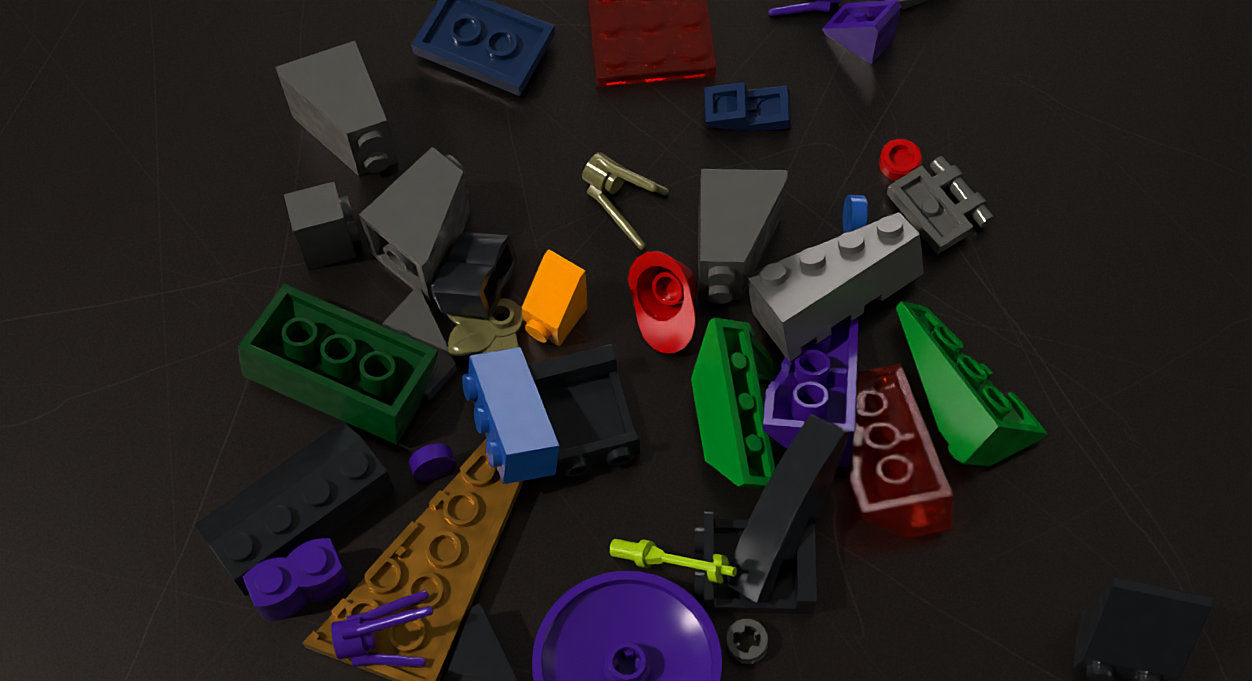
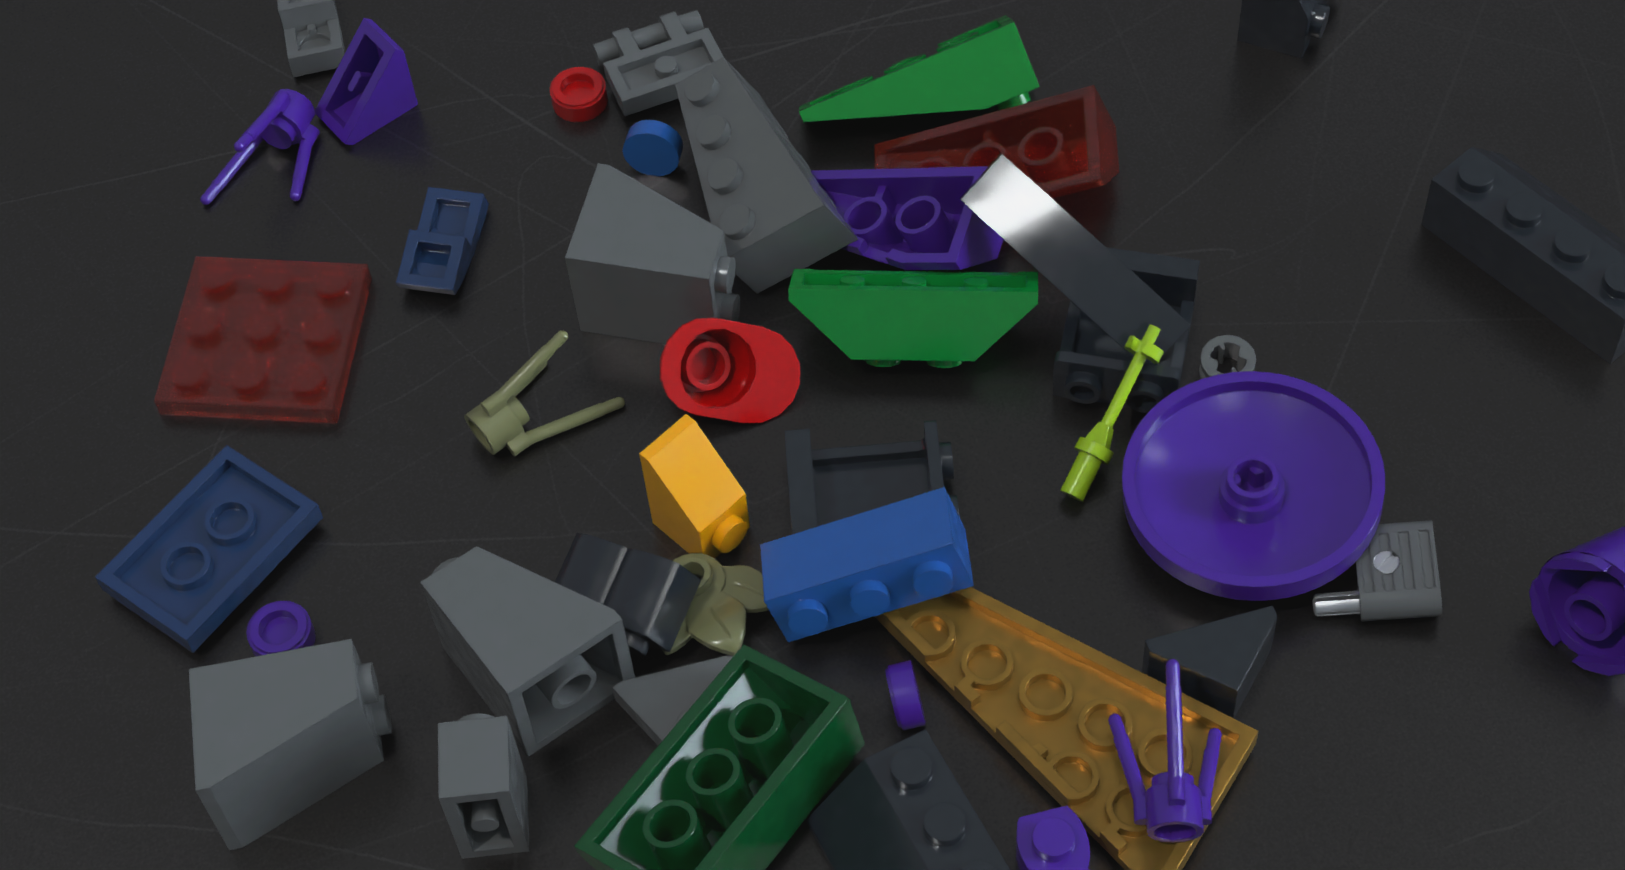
camera: 75 degrees left, 10 degrees down
none -> dark purple tile [246,601,316,657]

